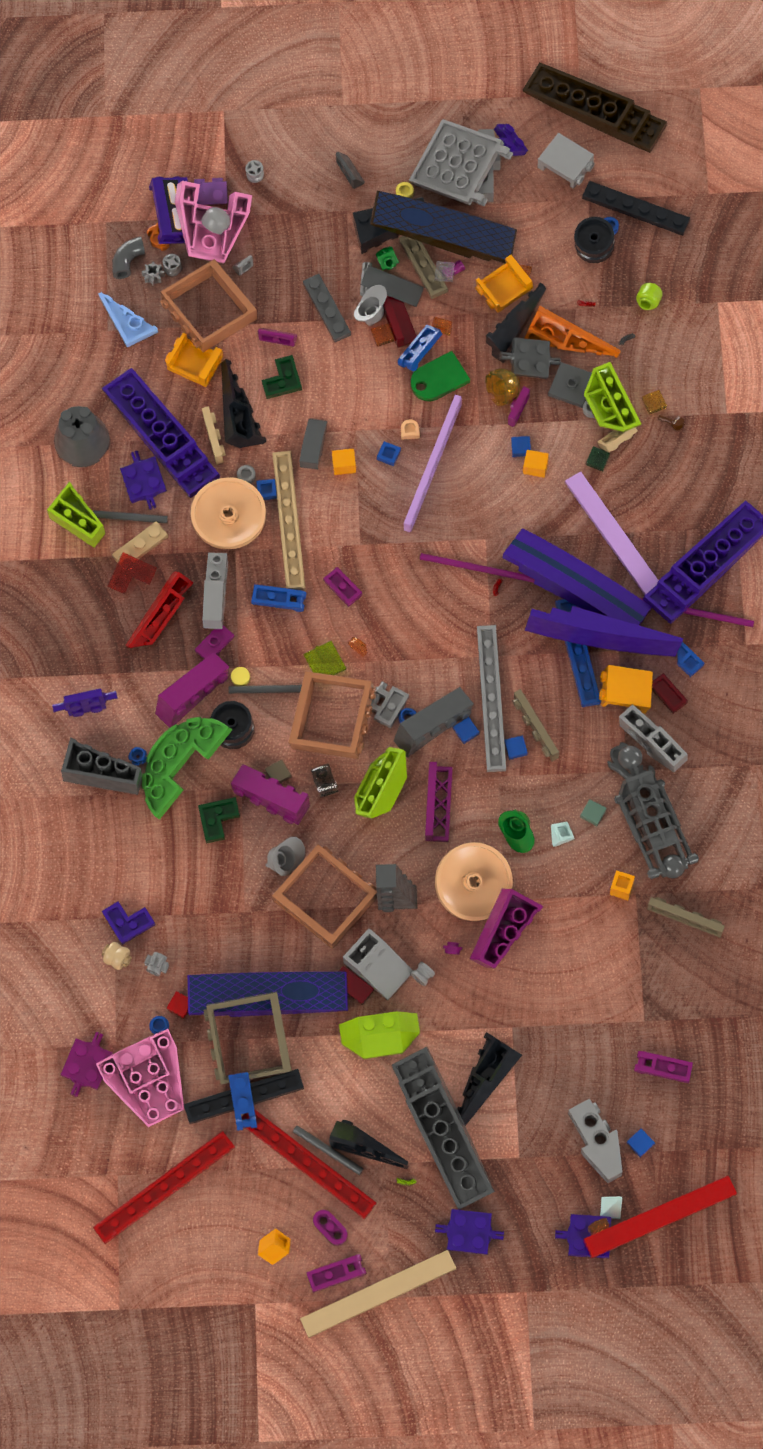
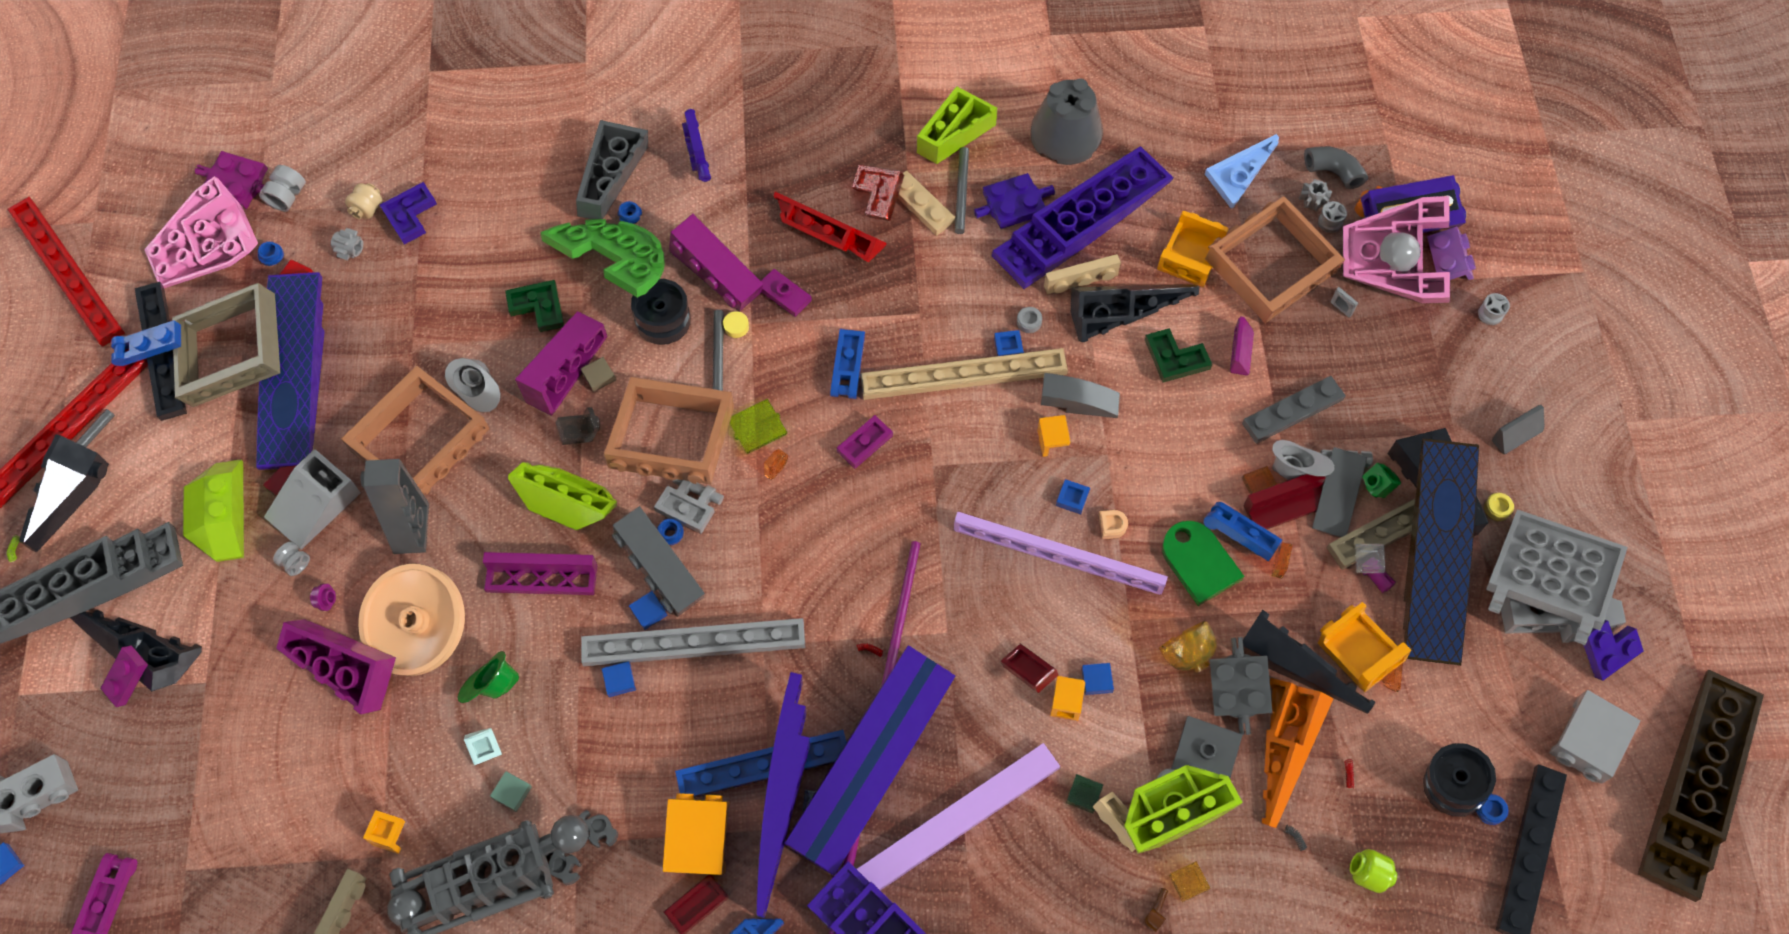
camera: 85 degrees right, 5 degrees down
light nougat dish [191,478,266,549] -> none
light grey brick [202,553,228,629] -> none
magenta plate [508,386,530,427] -> none
dark tan plate [512,689,559,762] -> none
light grey brick [619,704,688,772] -> none
none -> magenta plate [100,646,148,707]
none -> light grey wheel [259,165,306,212]
none -> dark red tile [1000,643,1059,693]

